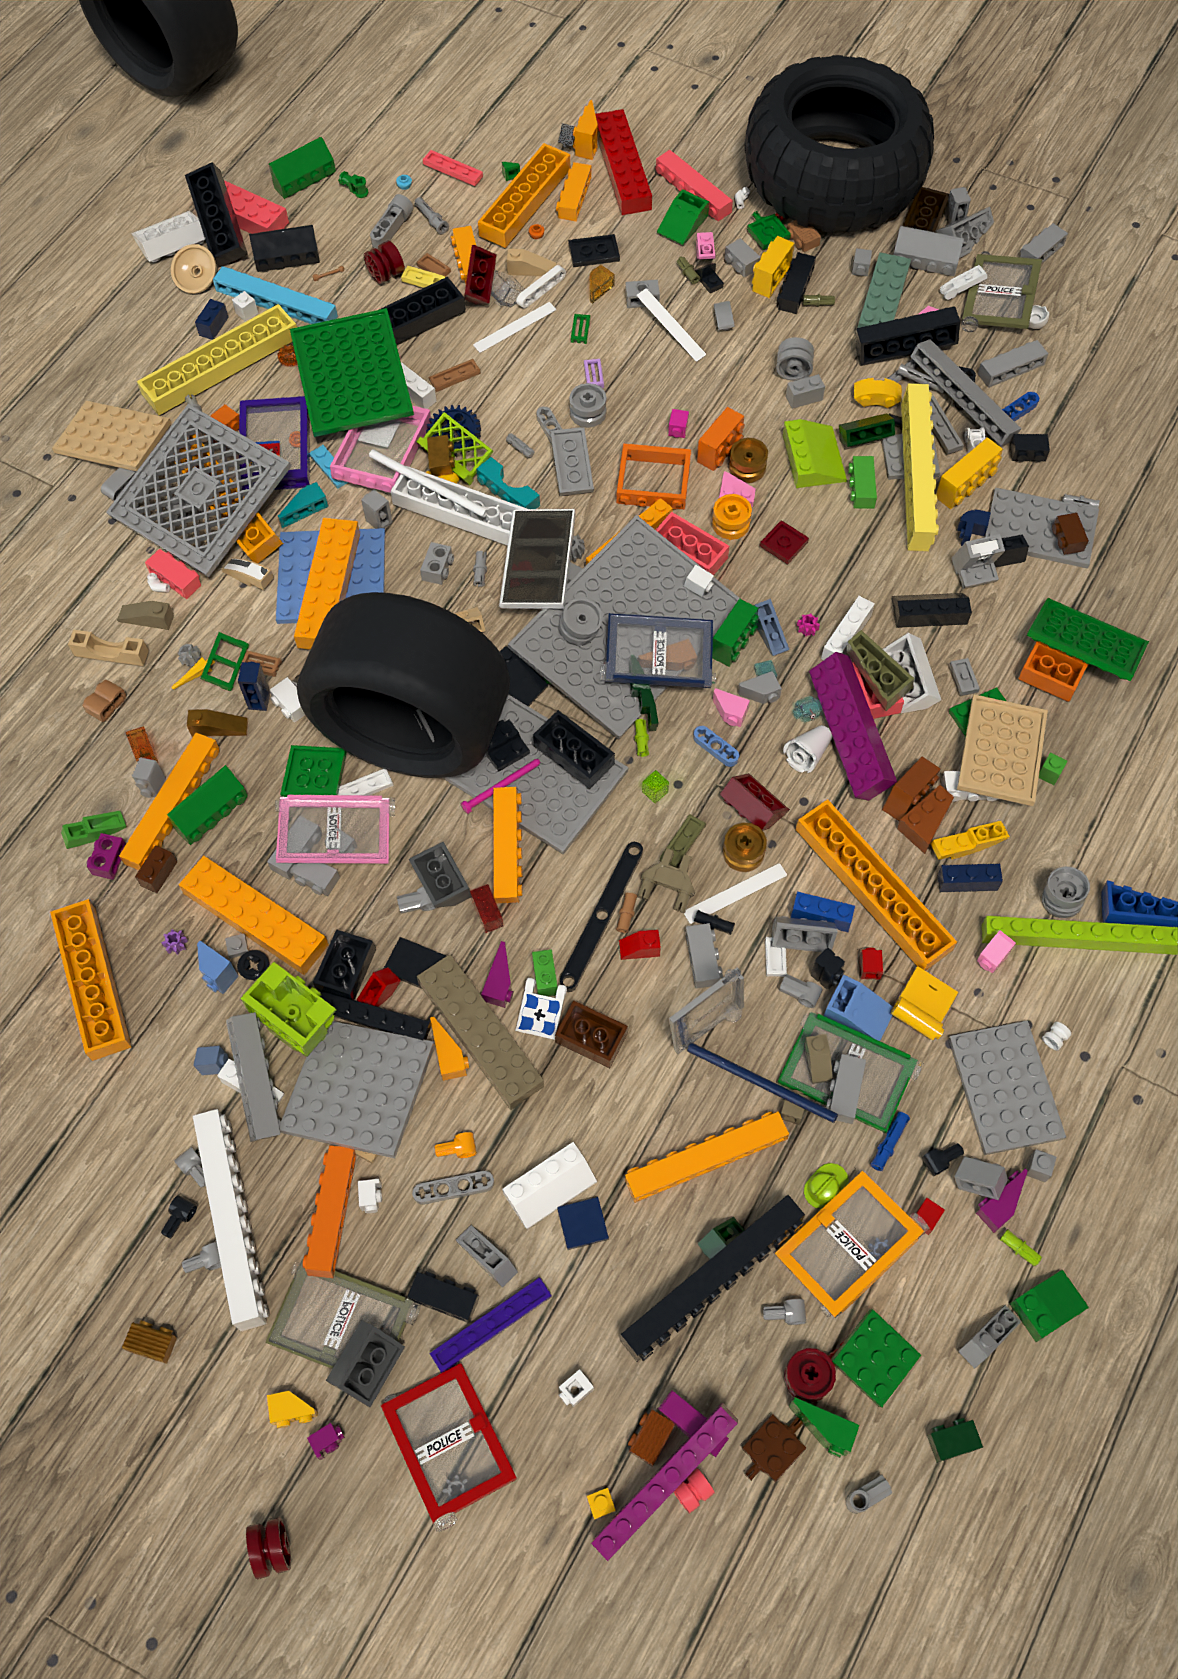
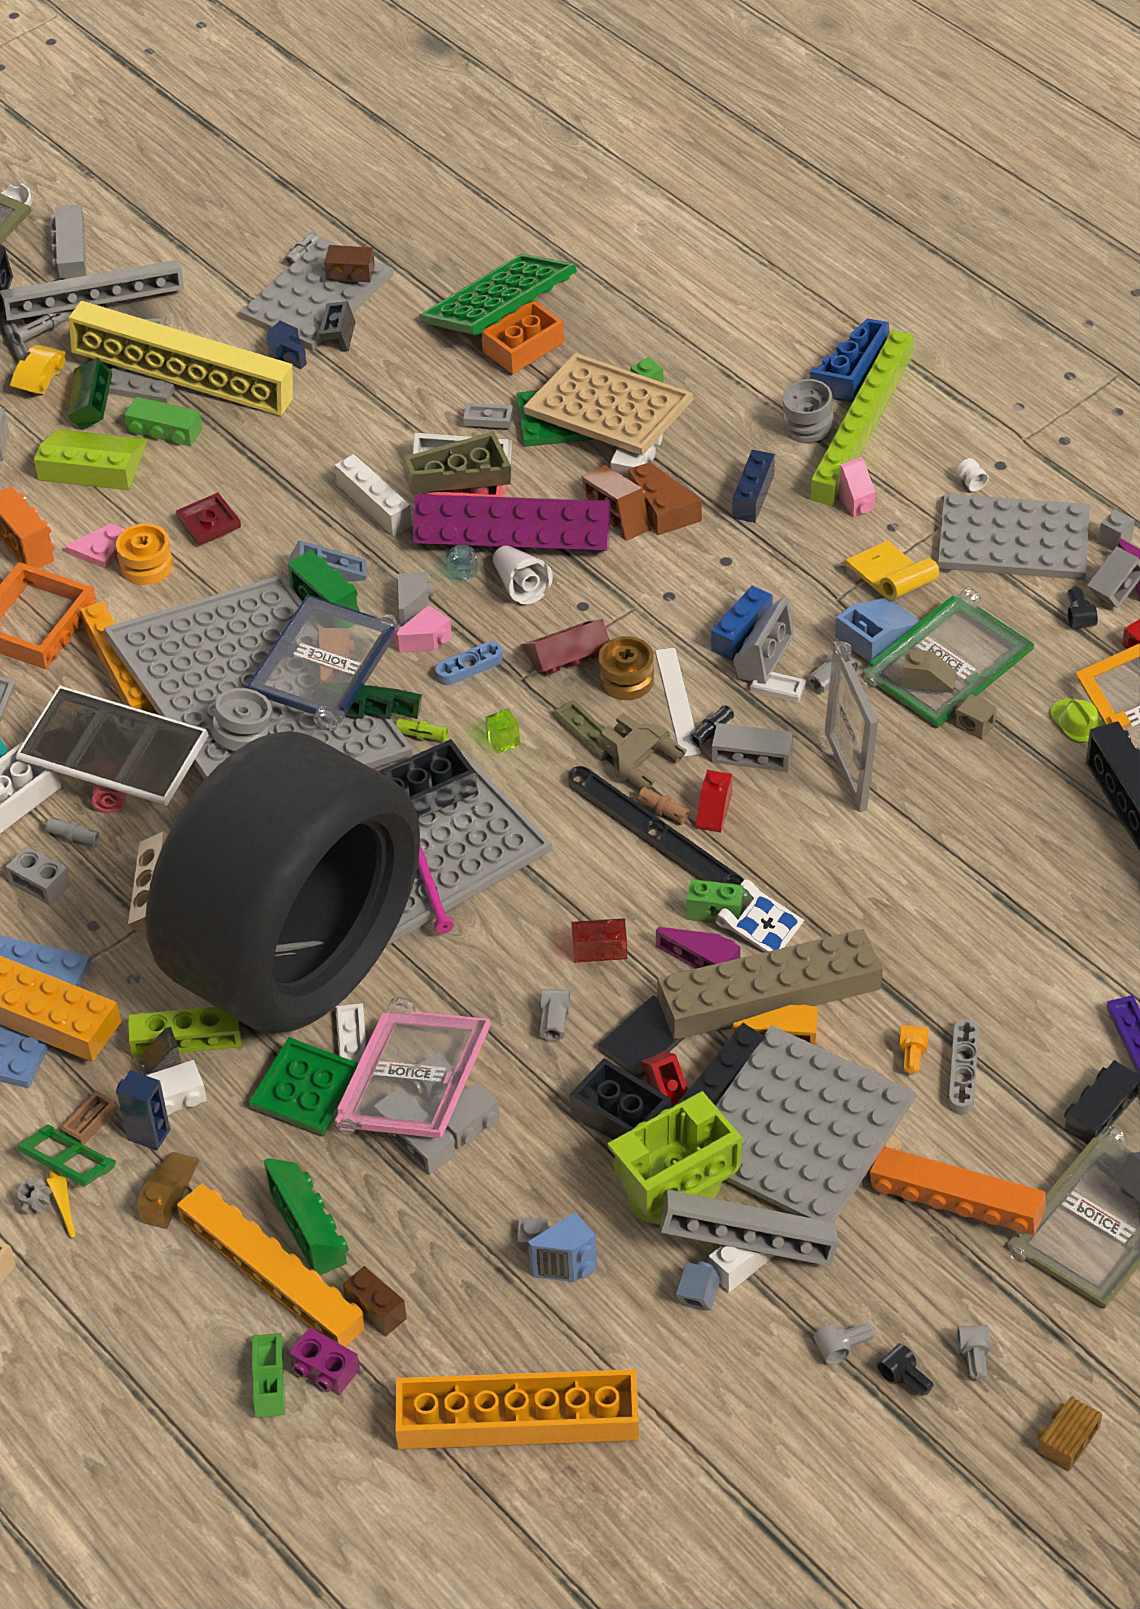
camera: 70 degrees left, 15 degrees down
medium nougat brick [82,679,126,722] -> none
clear orange slope [126,726,159,763] -> none
light grey brick [132,757,166,798] -> none
medium lavender gear [161,929,188,955] -> none
light orange brick [178,855,329,975] -> none
white brick [193,1109,269,1331] -> none
black gear [237,950,270,981] -> none
white brick [358,1179,382,1213] -> none
dark grey slope [409,842,472,908] -> none
light grey slope [456,1225,518,1288] -> none
light orange brick [493,787,523,904] -> none
white slope [503,1142,597,1229] -> none
reddish brown brick [555,1000,628,1069] -> none
dark blue tile [557,1197,609,1250] -> none
light orange brick [625,1111,789,1203] -> none
coral brick [656,512,729,575] -> none
white brick [684,565,714,597] -> none
dark blue piece [687,1043,838,1123] -> none
dark green slope [698,1217,745,1259] -> none
pearl gold wheel [729,437,768,483] -> none
clear light blue plate [754,660,777,679] -> none
light orange brick [796,799,957,971] -> none
dark pink gear [797,613,820,636] -> none
black brick [811,948,845,989] -> none
light grey brick [826,1054,866,1124] -> none
red brick [859,948,883,980] -> none
blue pin [870,1112,910,1171] -> none
black slope [892,593,972,628] -> none
yellow slope [930,821,1010,860] -> none
yellow brick [936,437,1003,509] -> none
light grey brick [952,534,1005,589] -> none
white piece [965,427,985,453] -> none
blue beam [1002,392,1040,422] -> none
black brick [1010,434,1050,462] -> none

